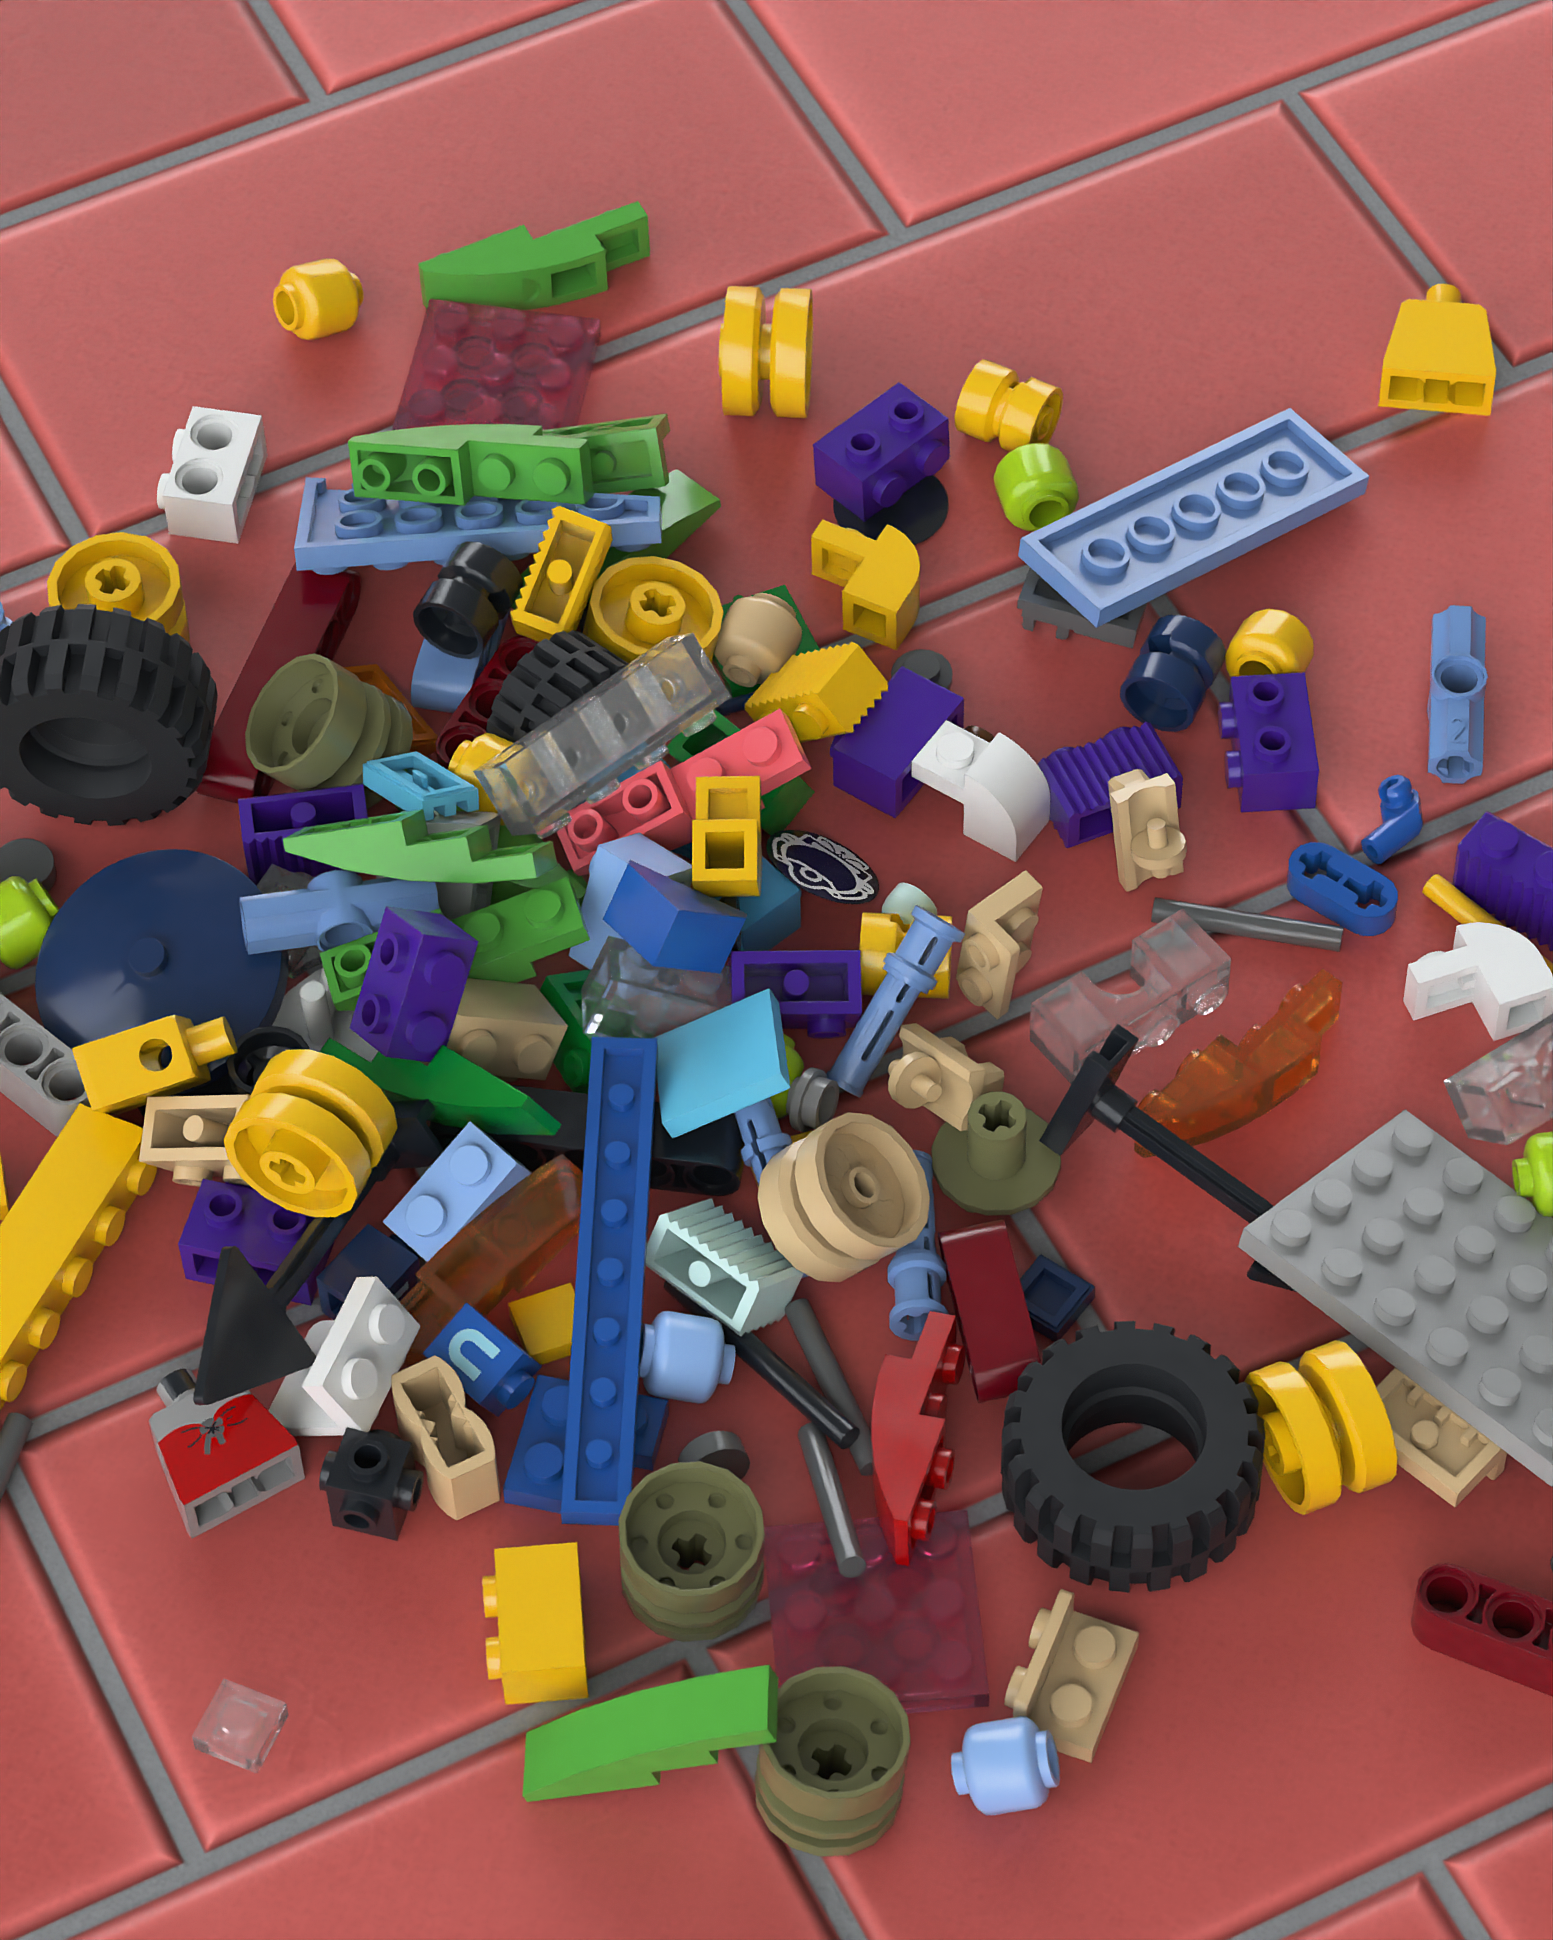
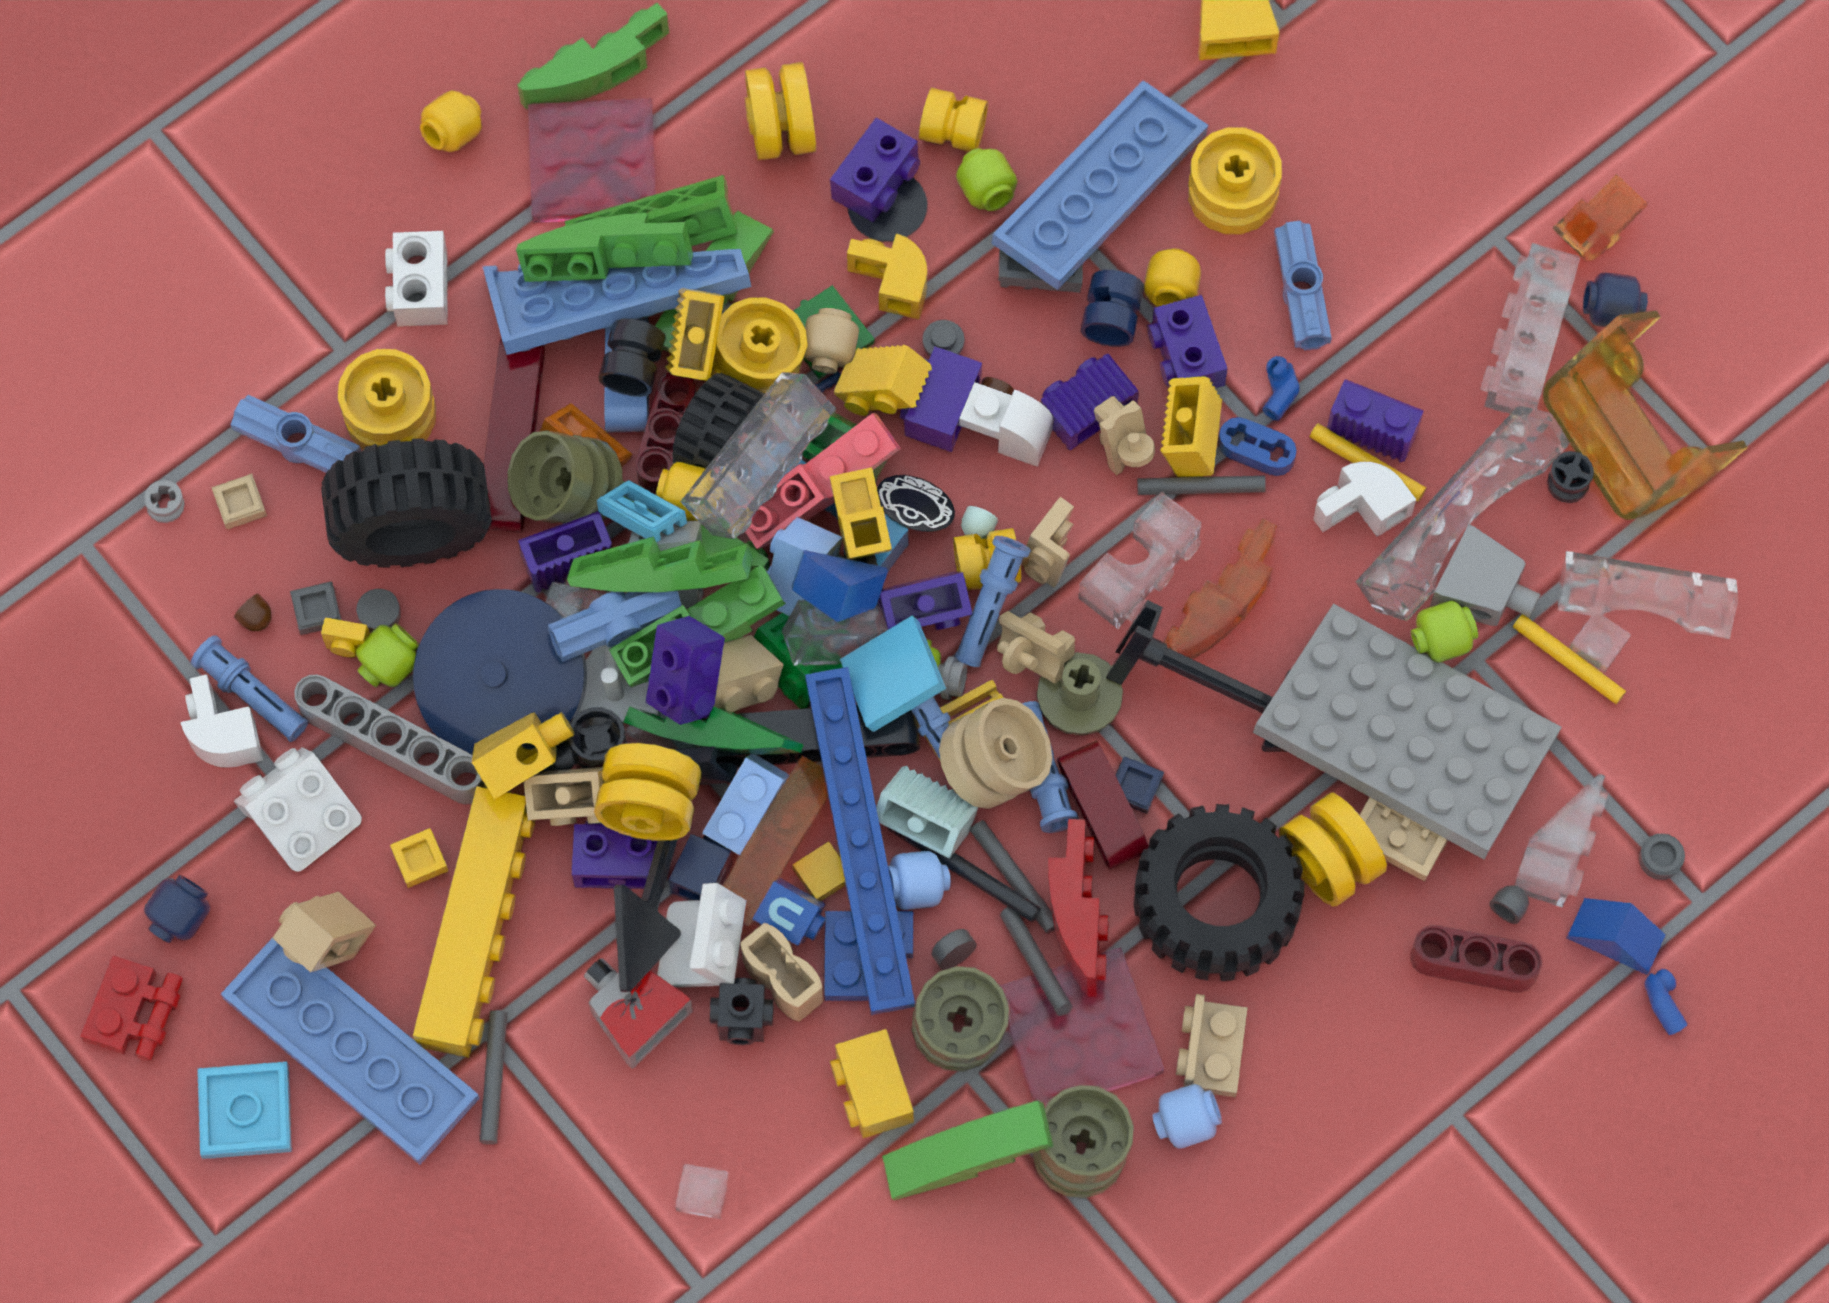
camera: 15 degrees left, 15 degrees up
none -> yellow brick [1160,377,1222,477]
none -> yellow wheel [1188,127,1282,234]

